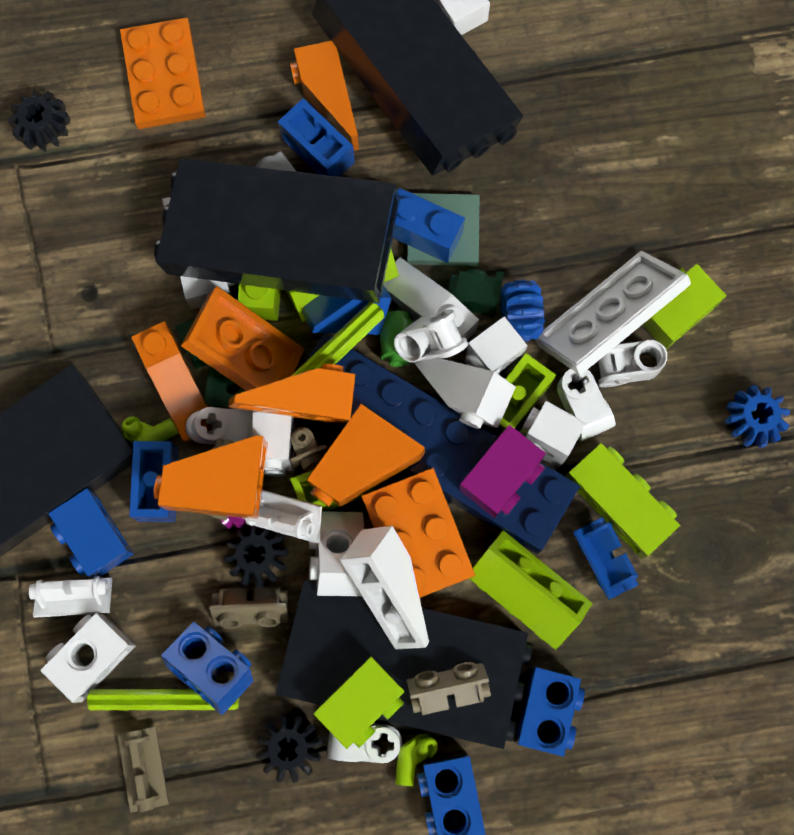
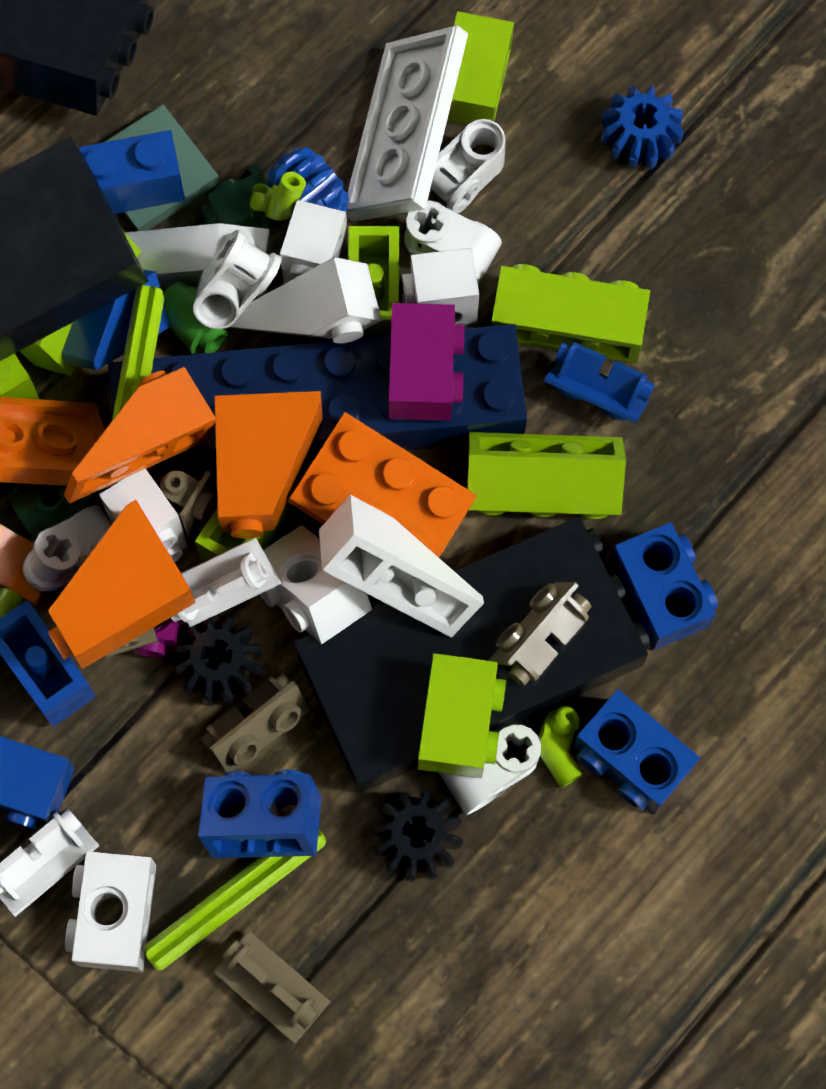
camera: 40 degrees left, 5 degrees down
none -> lime arm [250,172,306,221]

